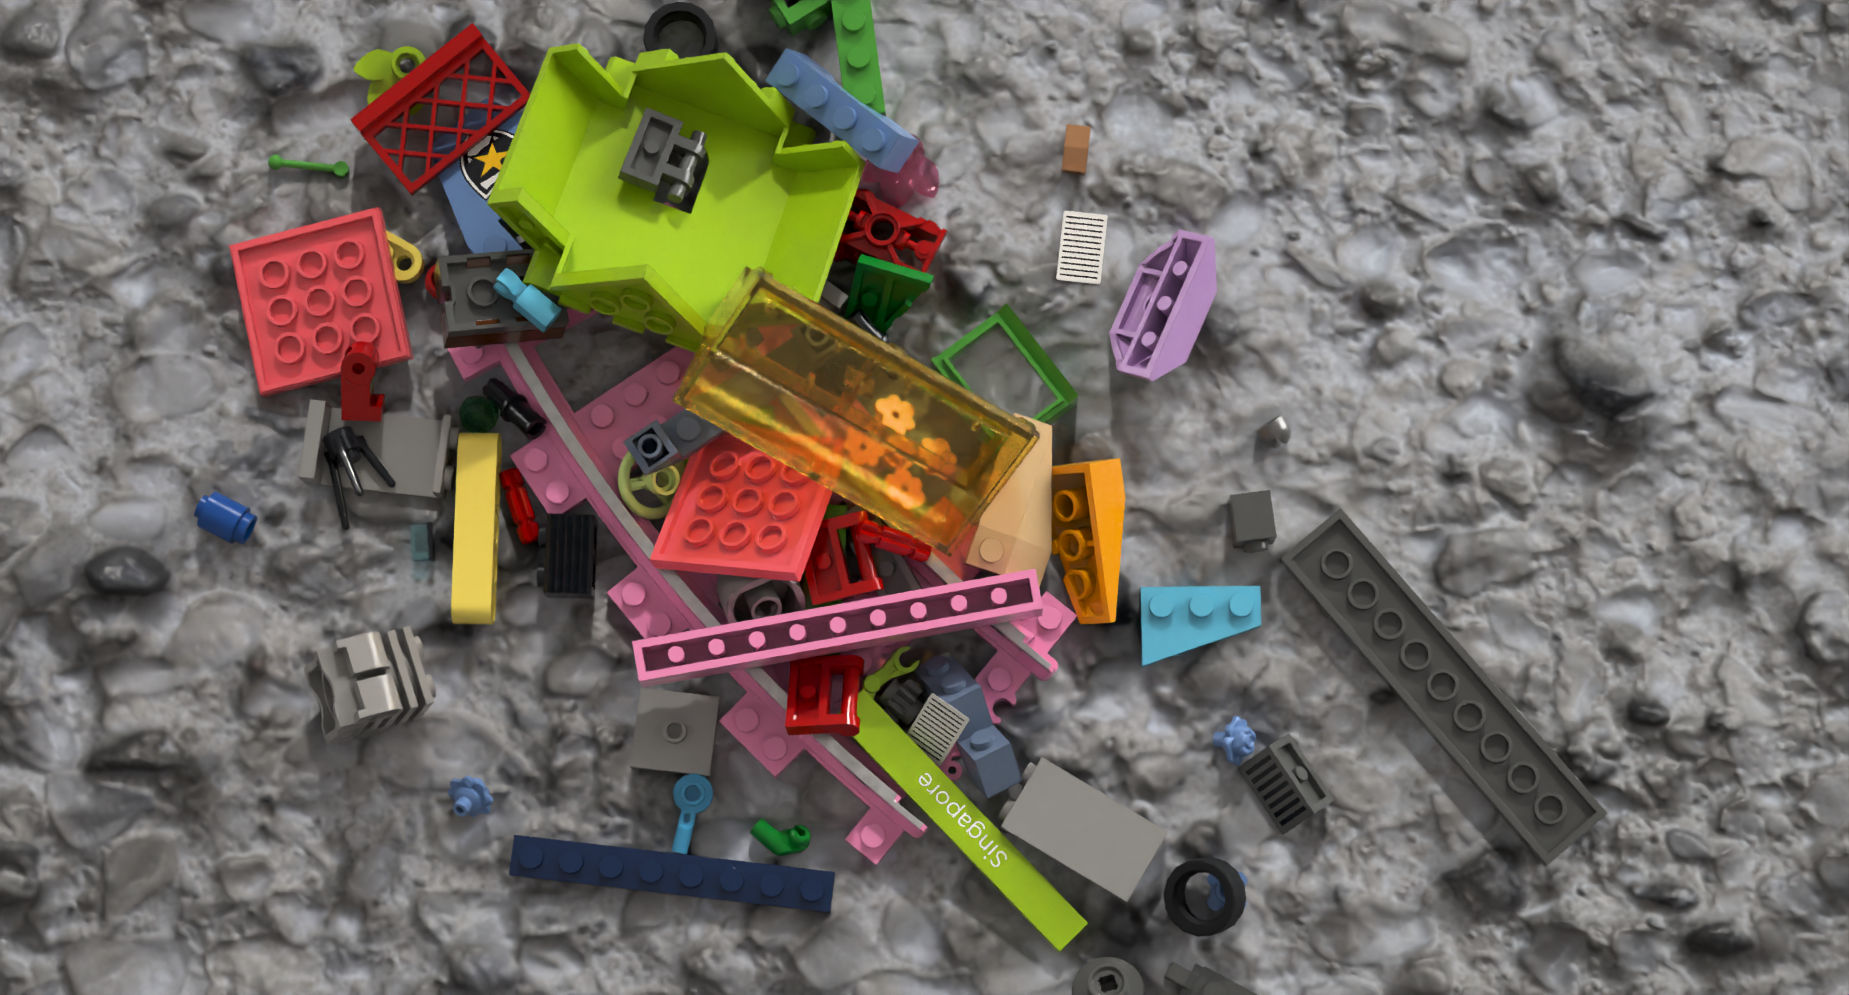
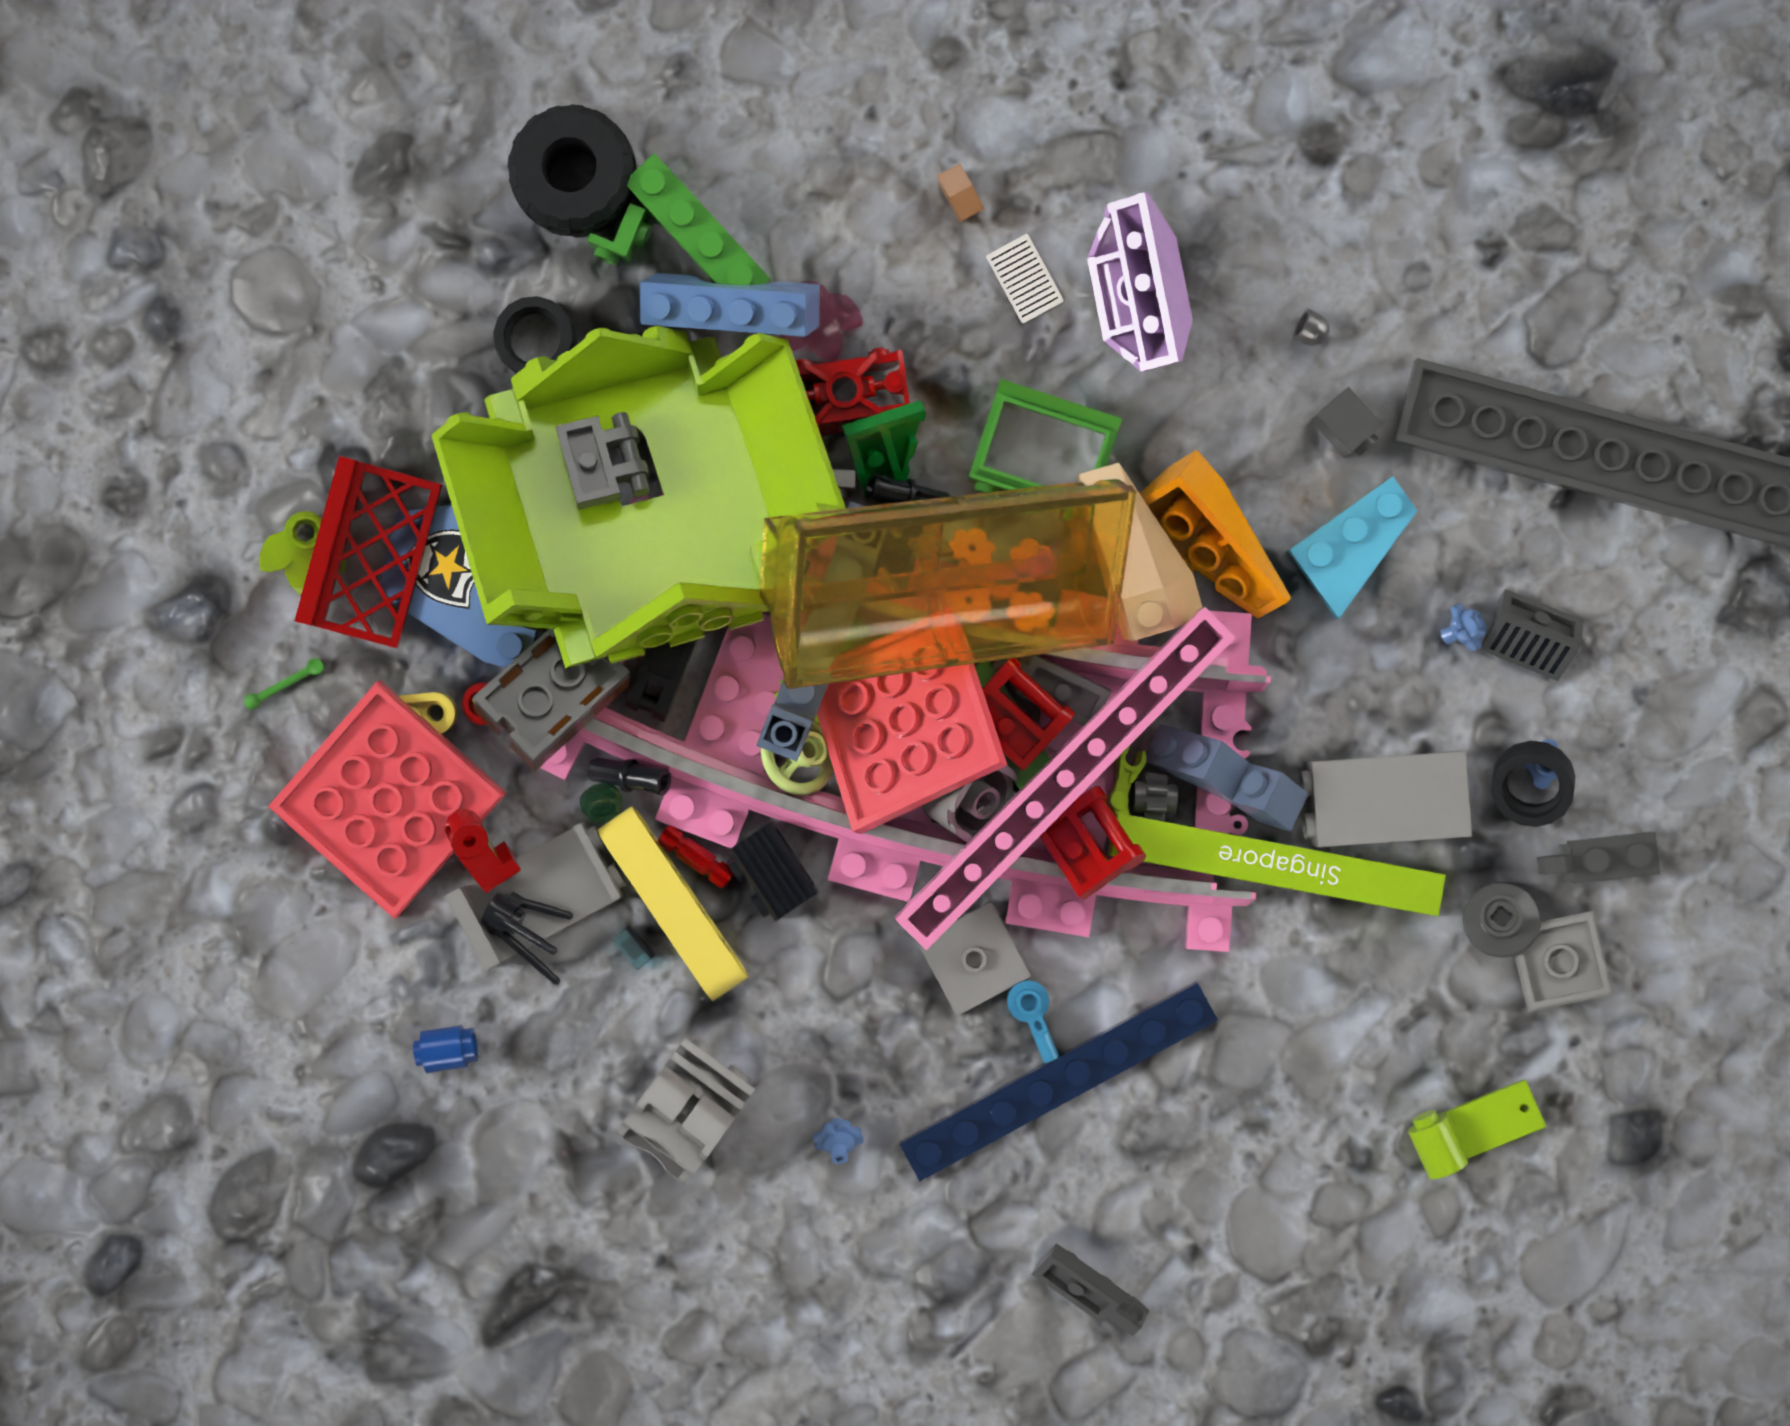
camera: 40 degrees left, 10 degrees up
medium azure bar [493,268,562,333] -> none
green arm [749,818,811,856] -> none
red axle [854,519,932,562] -> none
white sticker [907,693,970,766] -> none
none -> black plate [625,640,698,722]

